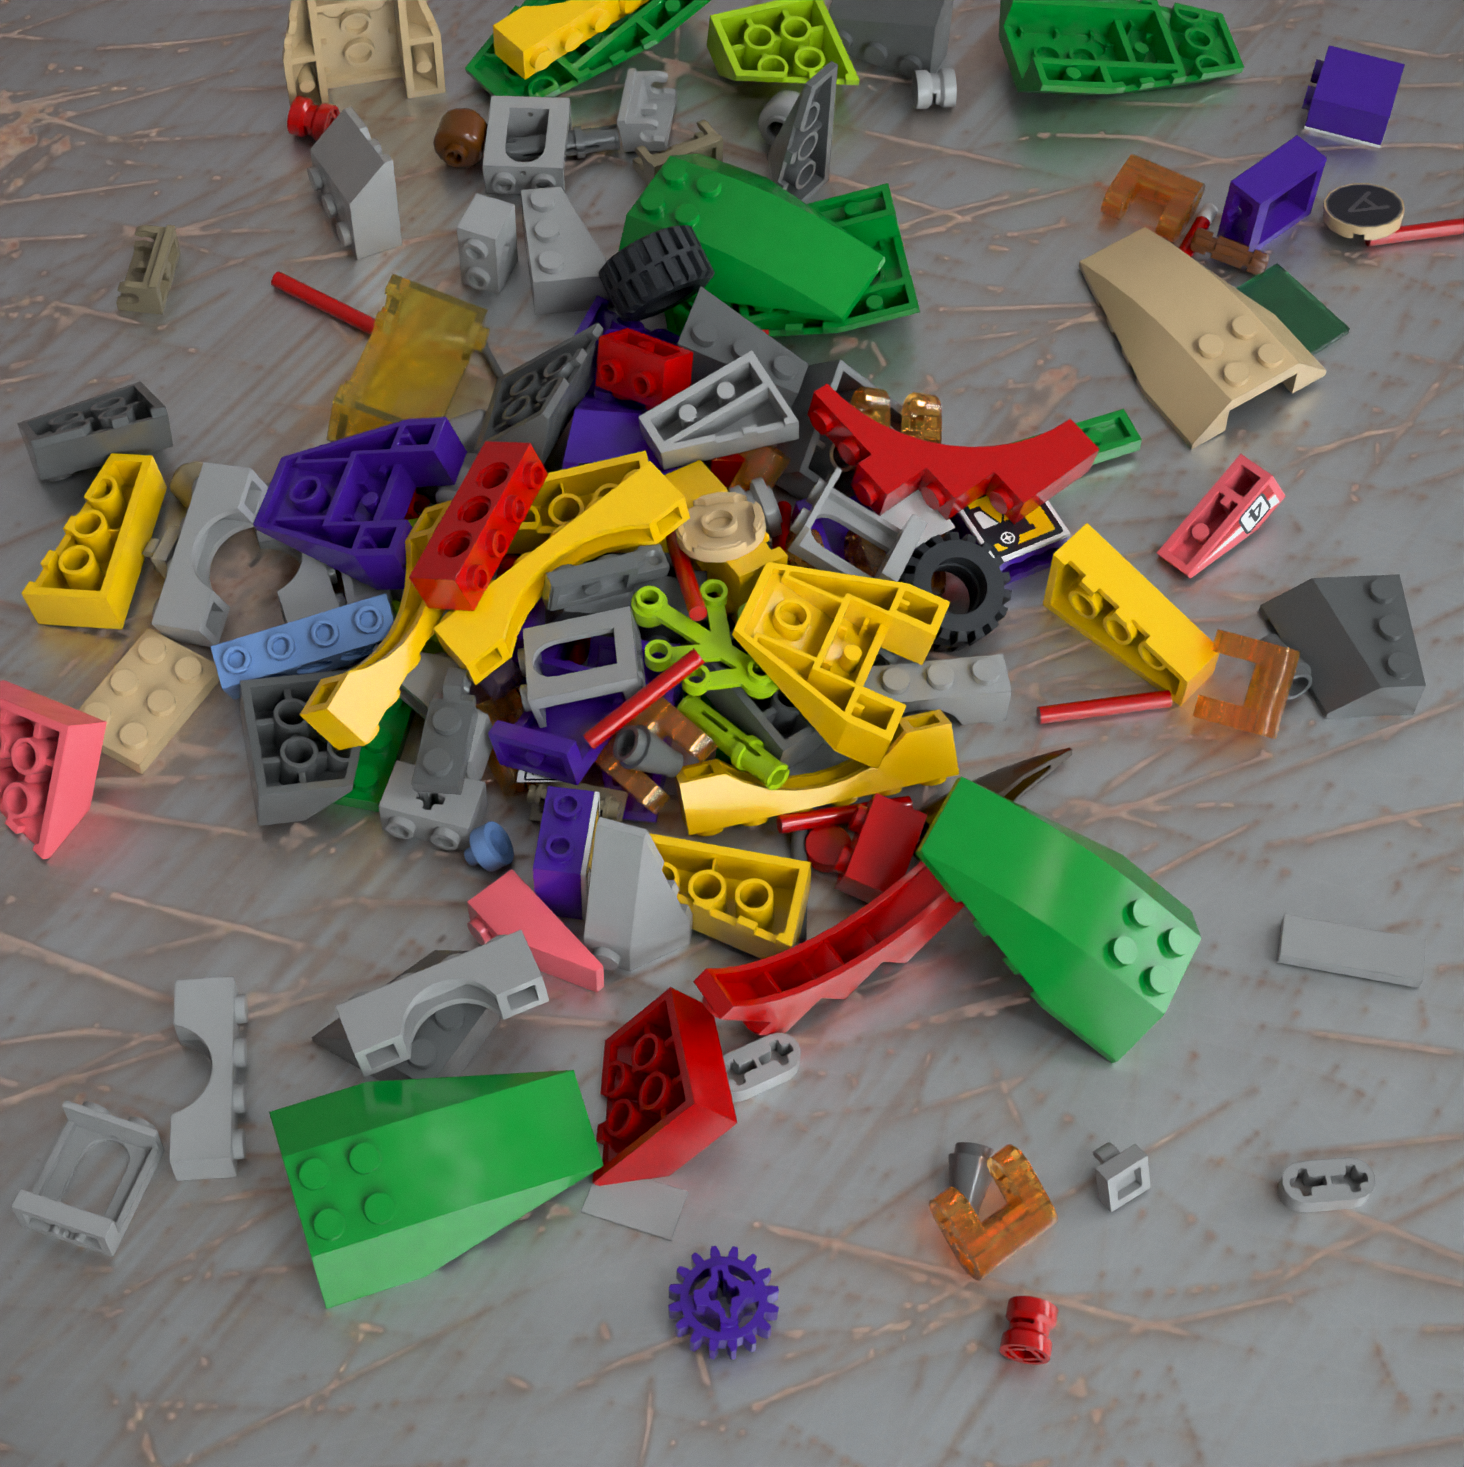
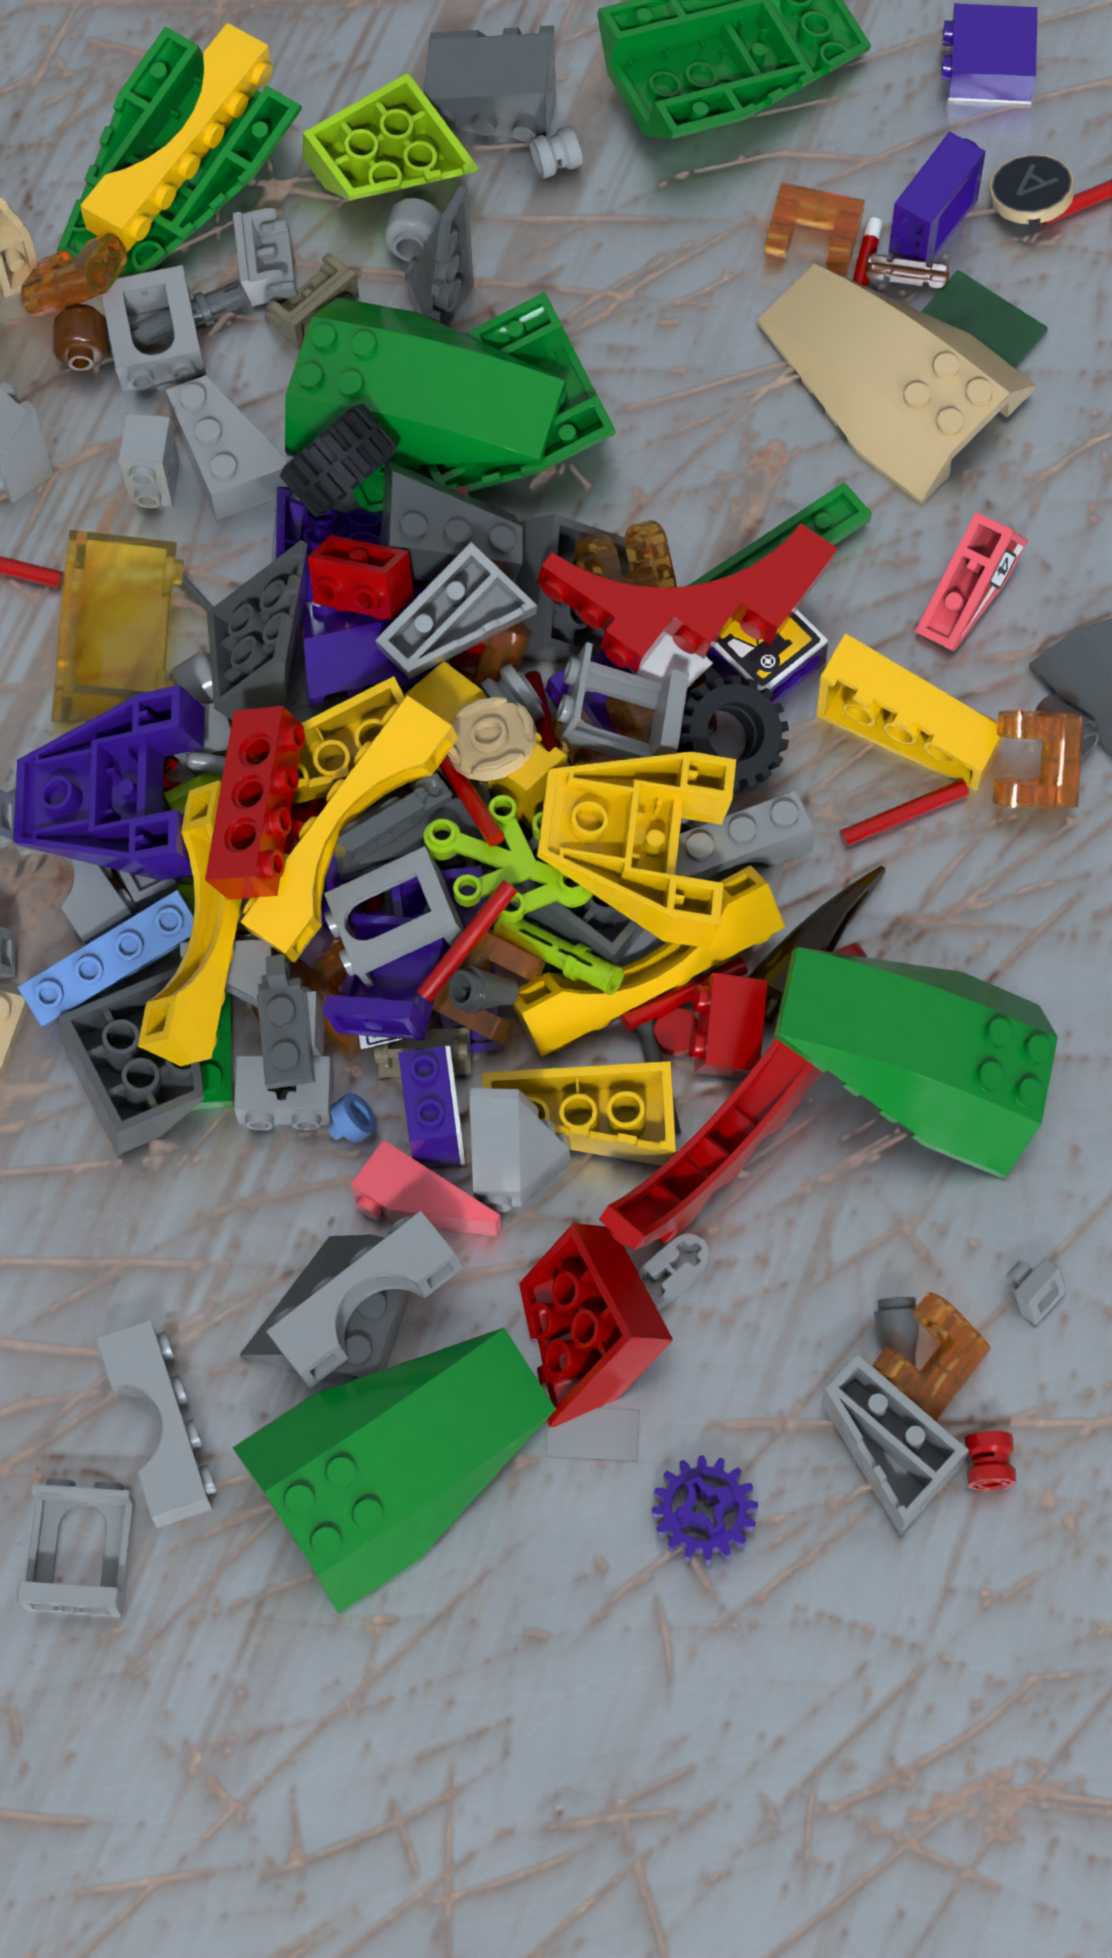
camera: 10 degrees left, 10 degrees up
none -> clear orange connector [21,233,127,317]
none -> light grey wedge [822,1354,969,1535]

